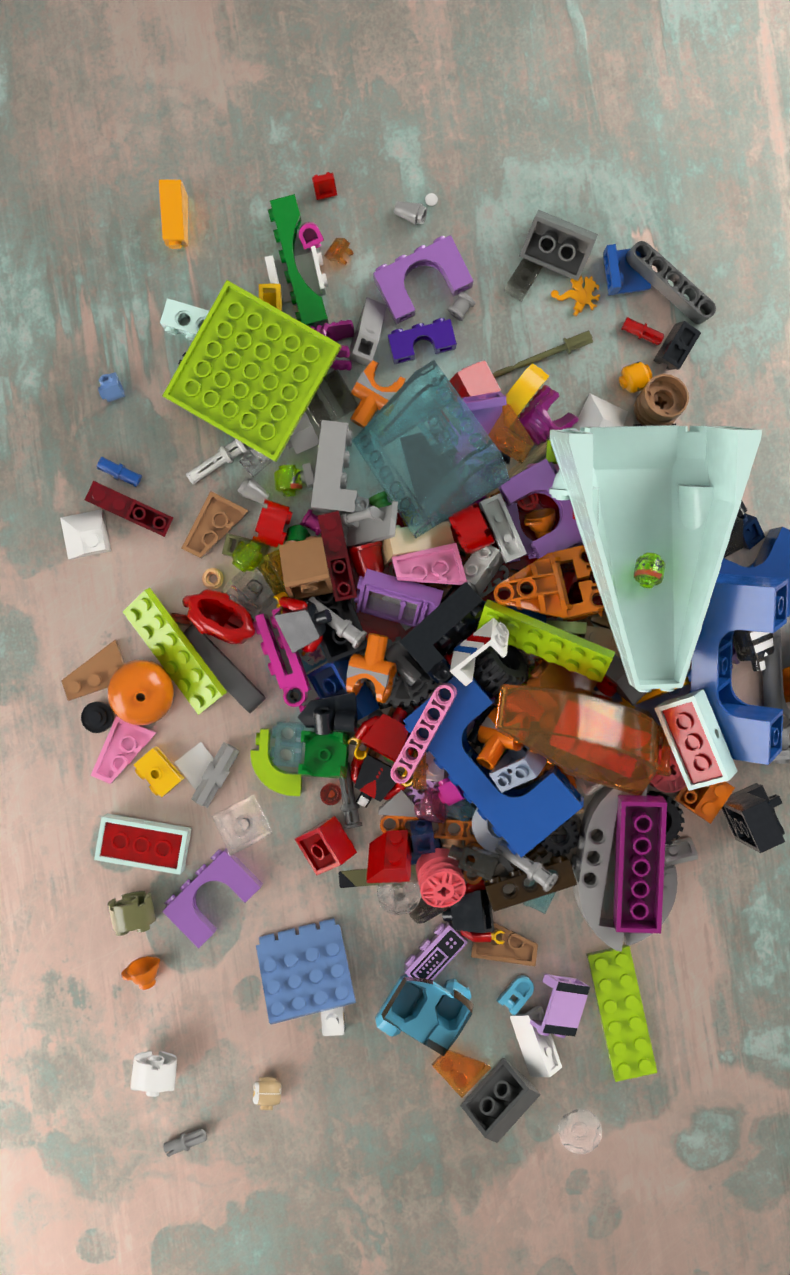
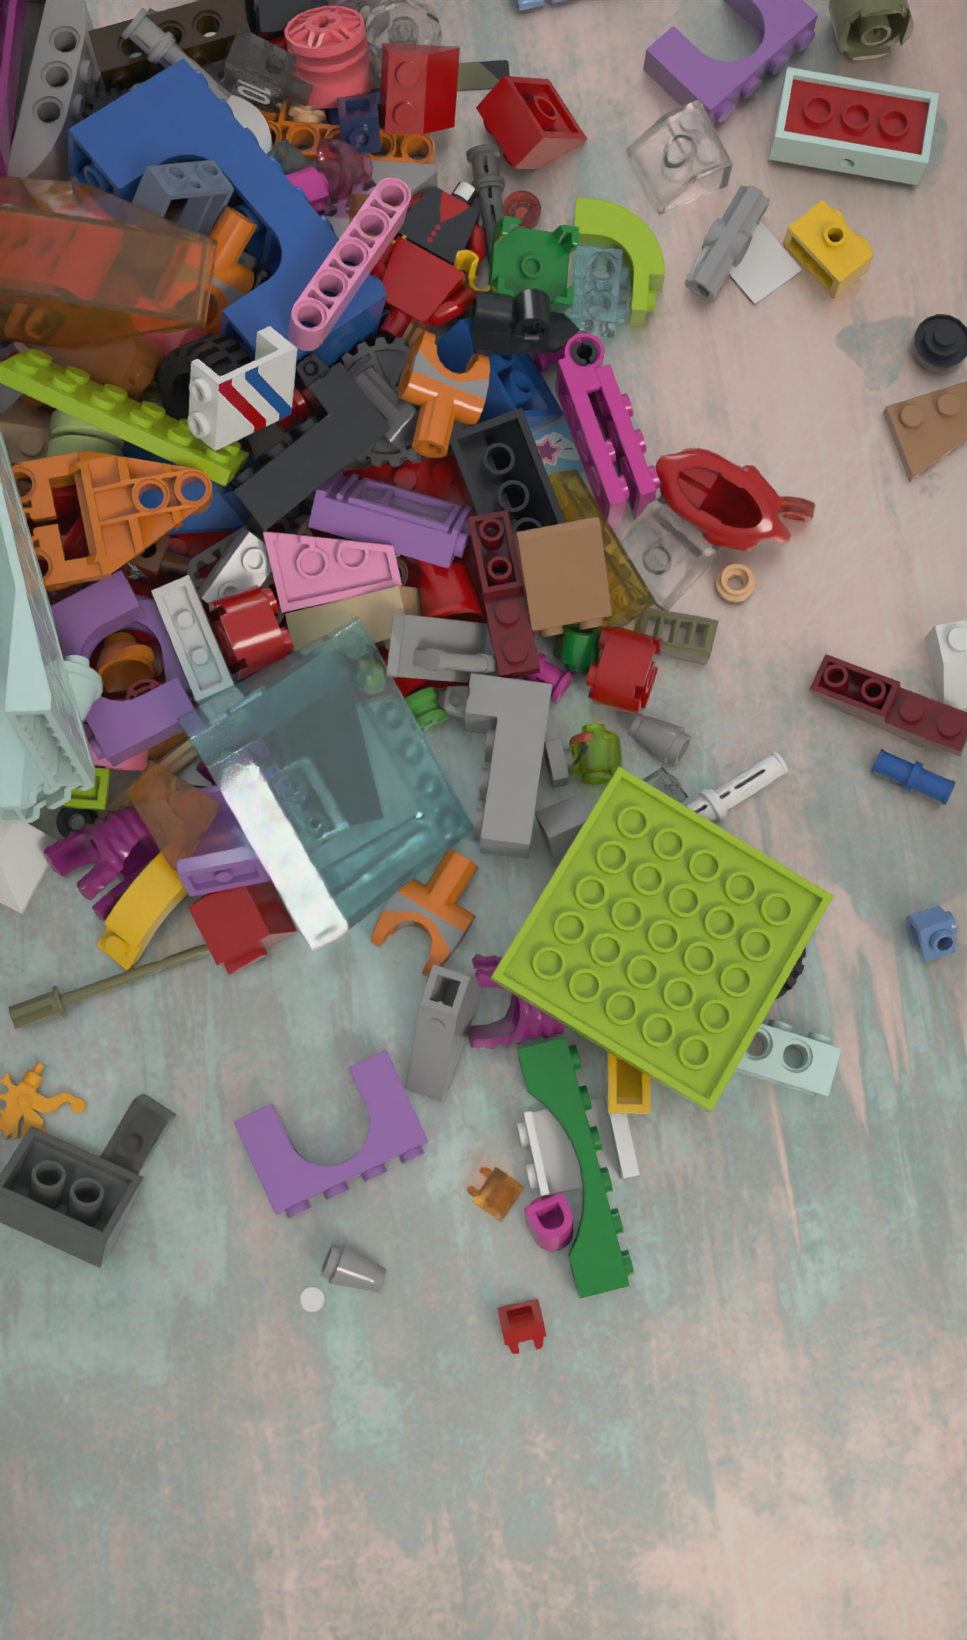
camera: 175 degrees right, 10 degrees down
bright pink wing [91,716,157,784] -> none
orange cylinder [108,660,174,725] -> none
lime plate [122,588,227,715] -> none
light orange slope [159,180,188,249] -> none
medium nougat wing [181,491,250,559] -> none
dark grey beam [183,623,266,713] -> none
clear neon green head [231,540,263,573] -> none
torso [273,592,332,656] -> none
clear smoke slope [307,370,358,429] -> none
light grey pin [307,597,367,649] -> none
dark purple arch [388,318,457,365] -> none
light grey bush [447,292,476,321] -> none

